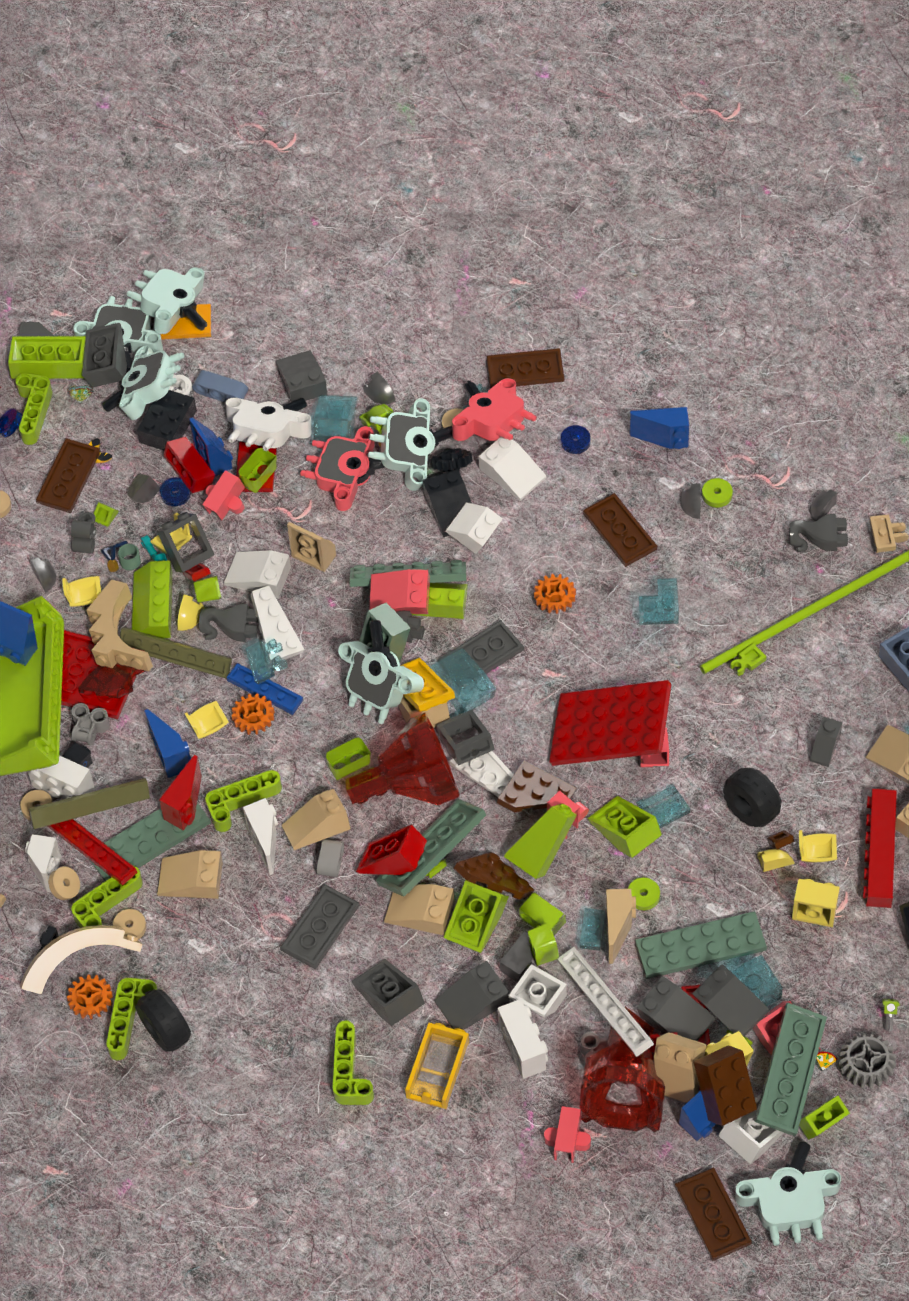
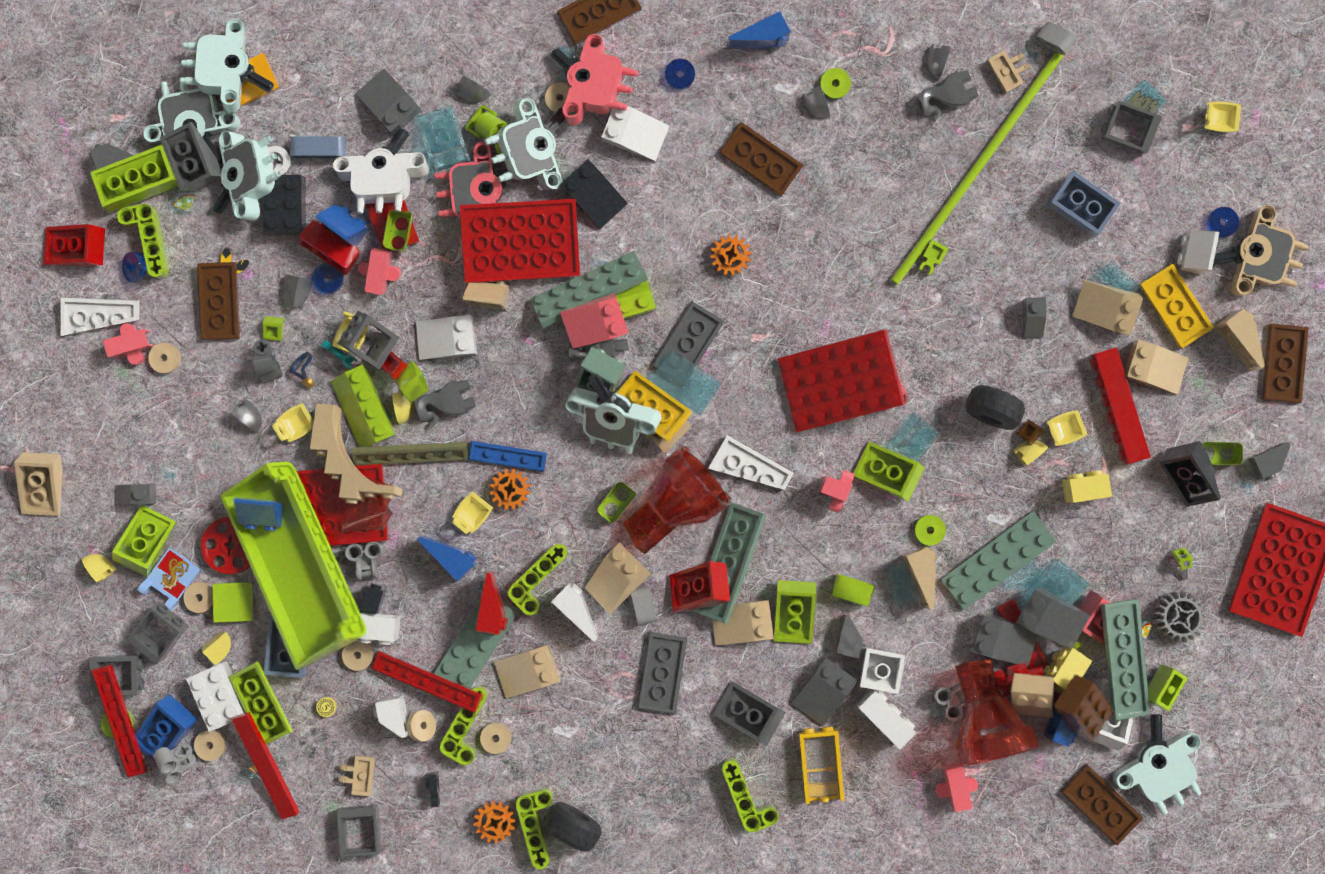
camera: 25 degrees left, 30 degrees up
arch [20,925,143,994] -> none
olive tile [29,778,150,829] -> none
sand green piece [118,543,141,571] -> none
clear light blue plate [245,639,288,684] -> none
white wing [251,586,304,665] -> none
black gear [431,448,473,472] -> none
dark grey window [436,710,495,766] -> none
white slope [445,502,503,554] -> none
reddish brown plate [453,852,534,900] -> none
plate [497,760,577,813] -> none
lime slope [504,804,577,879] -> none
lime piece [527,922,559,966] -> none
white plate [557,947,654,1057] -> none
clear light blue brick [638,578,679,625] -> none
none -> red plate [460,199,580,283]

